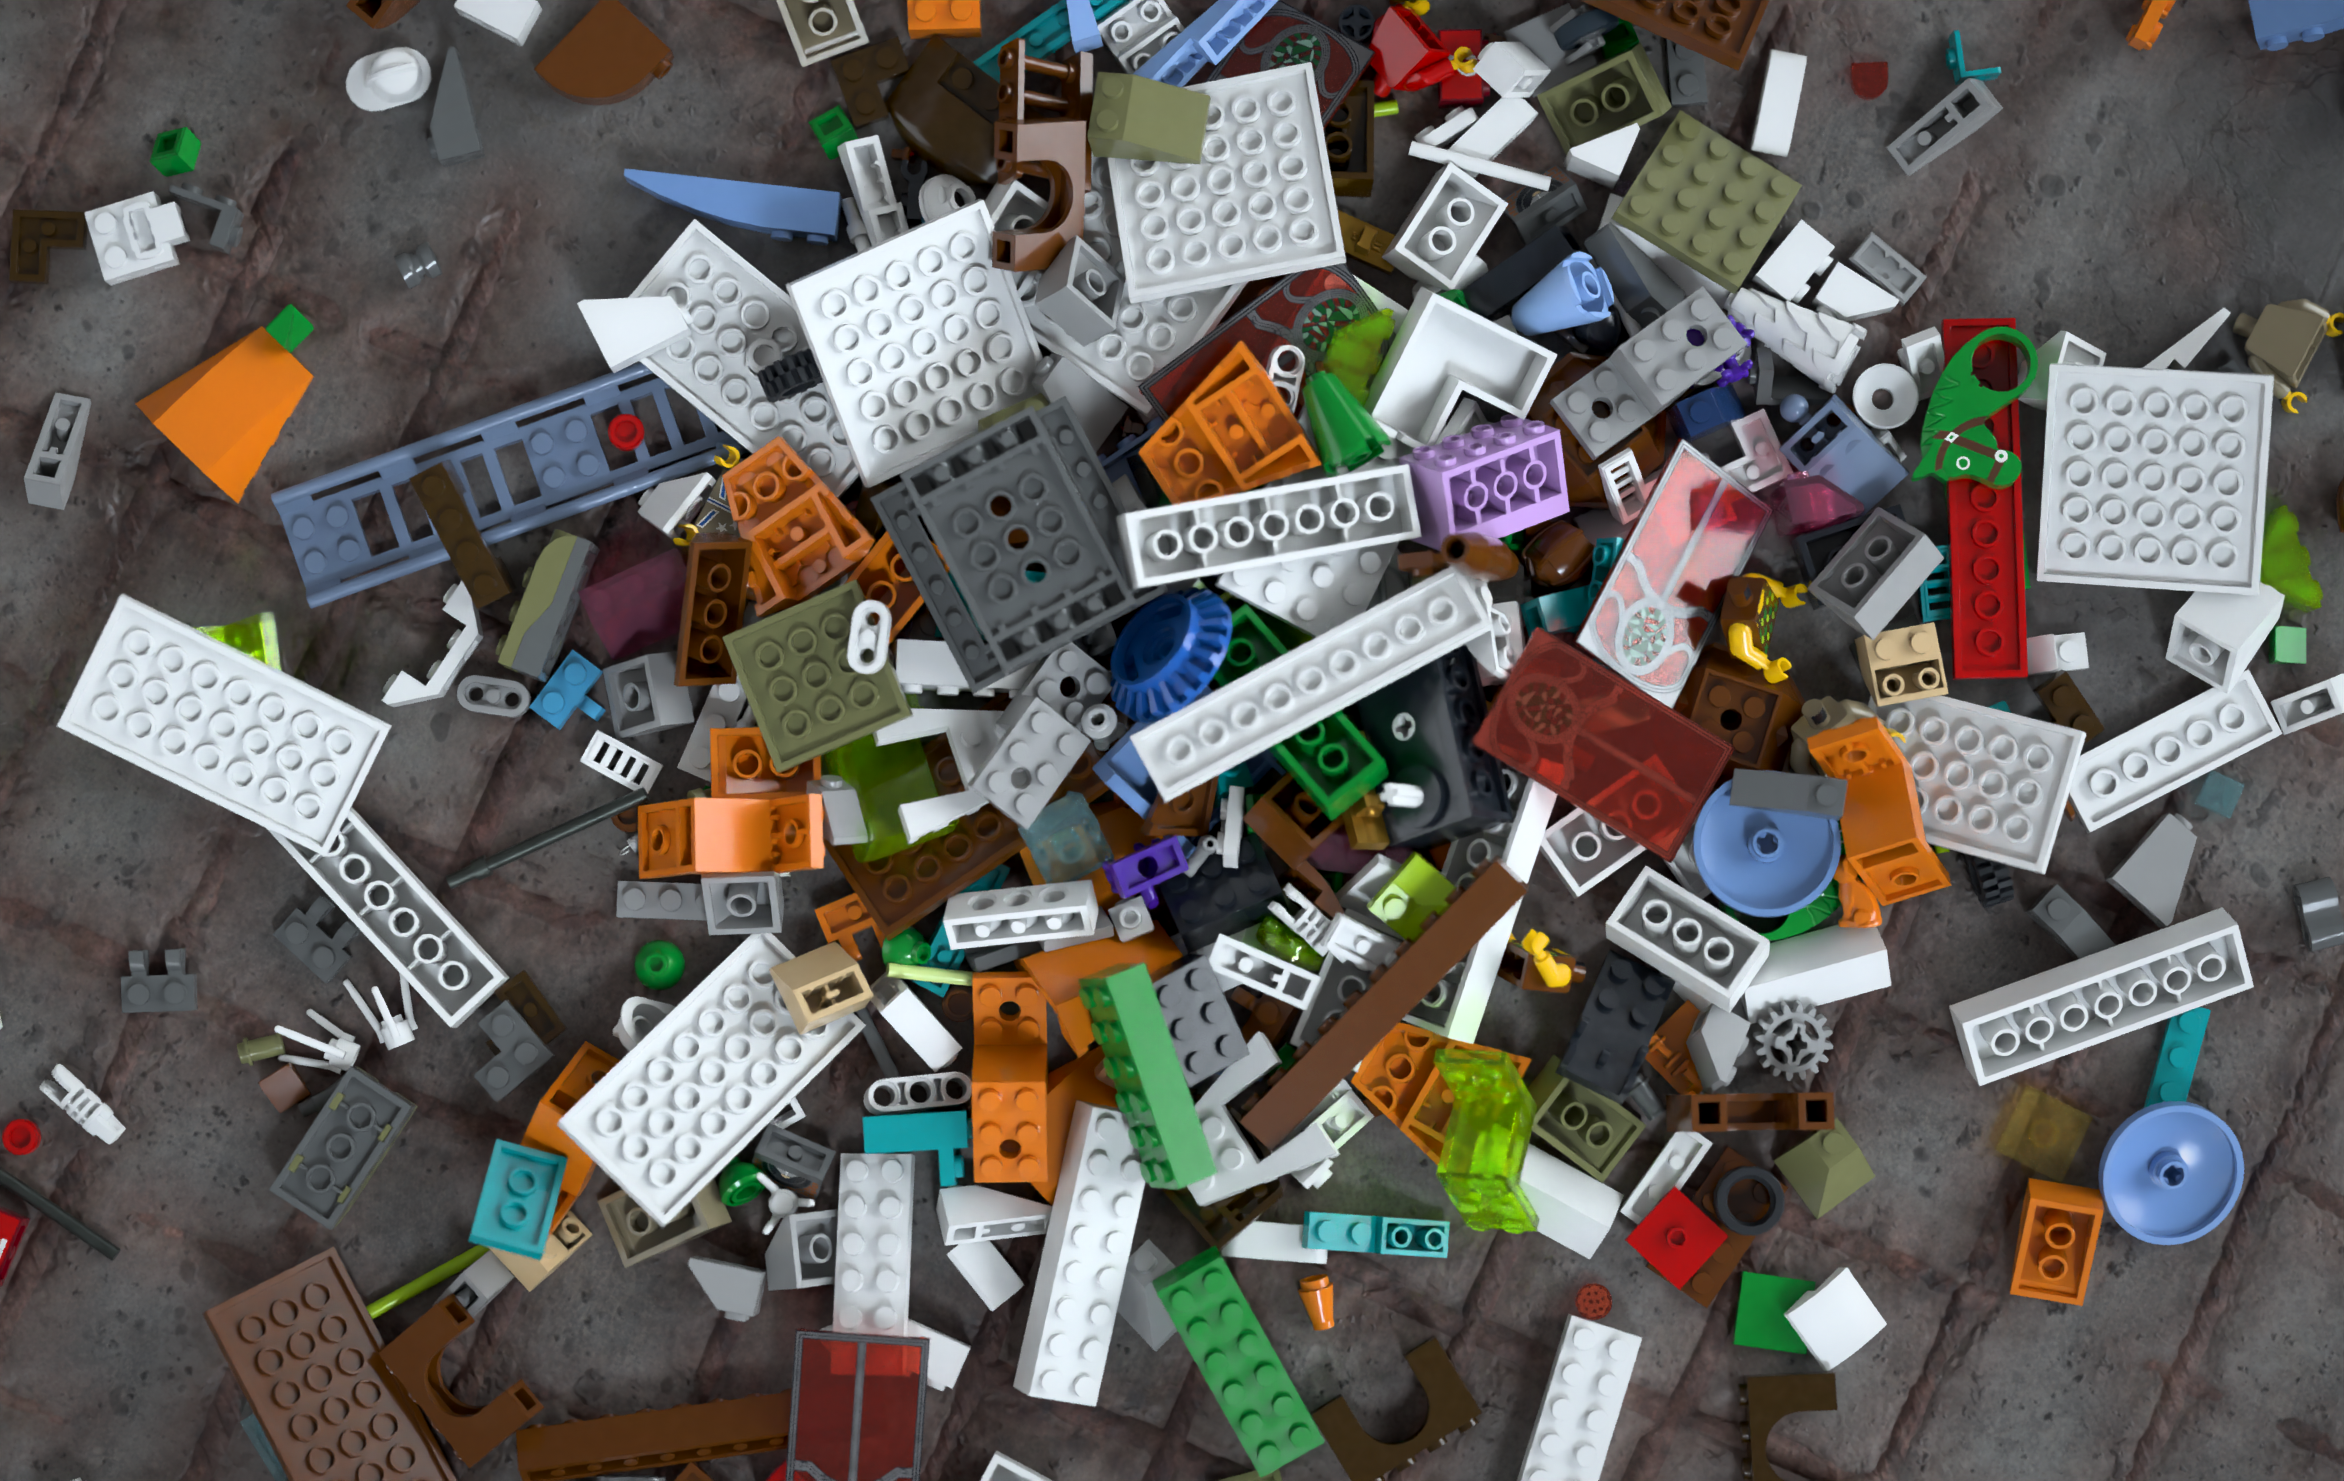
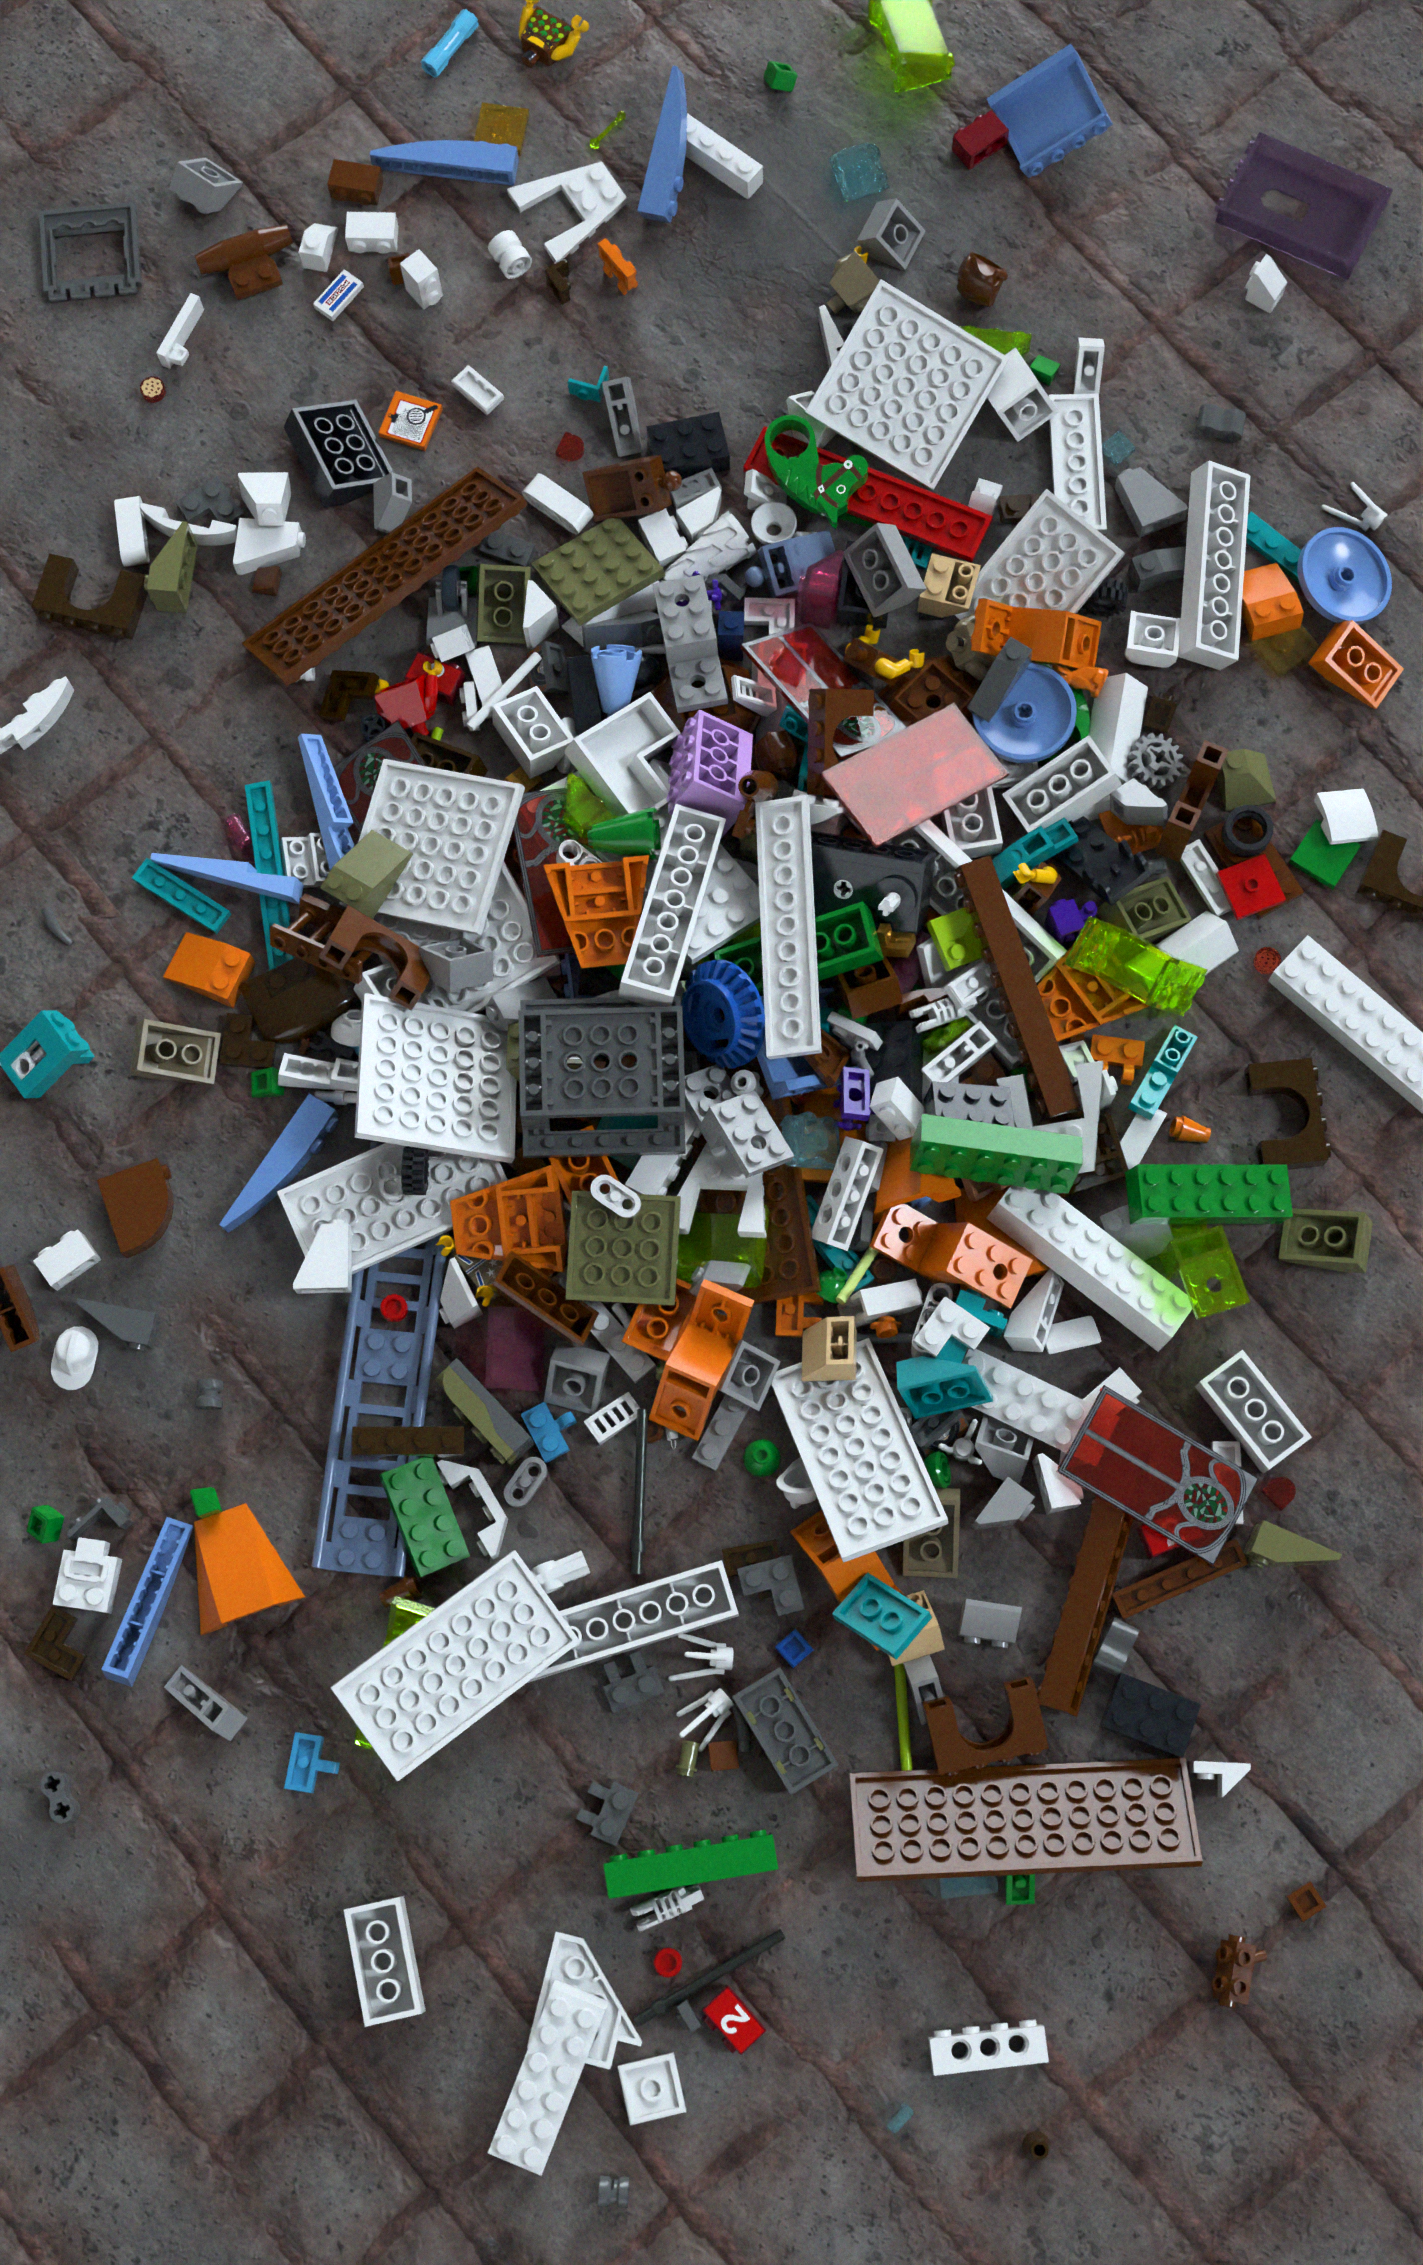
camera: 60 degrees left, 10 degrees down
none -> medium blue slope [101,1517,193,1687]
none -> dark azure plate [284,1732,340,1793]
none -> green plate [379,1456,470,1578]
none -> reddish brown cone [379,1575,422,1608]
none -> white piece [531,1551,590,1594]
none -> reddish brown slope [582,455,682,522]
none -> green brick [603,1829,778,1899]
none -> black brick [646,412,730,480]
none -> blue tile [775,1628,814,1668]
none -> reddish brown arch [807,689,874,795]
none -> white brick [869,1077,925,1141]
none -> orange plate [870,1316,902,1338]
none -> teal slope [896,1356,993,1419]
none -> white plate [913,1297,990,1358]
none -> light grey slope [958,1599,1022,1649]
none -> teal slope [992,817,1079,890]
none -> white slope [1032,1453,1084,1515]
none -> dark purple brick [1044,899,1097,948]
none -> orange plate [1090,1034,1145,1086]
none -> white slope [1125,610,1181,668]
none -> dark brown bracket [1143,692,1178,733]
none -> clear neon green bracket [1159,1224,1250,1320]
none -> orange slope [1241,562,1304,641]
none -> white plant [1321,482,1387,531]

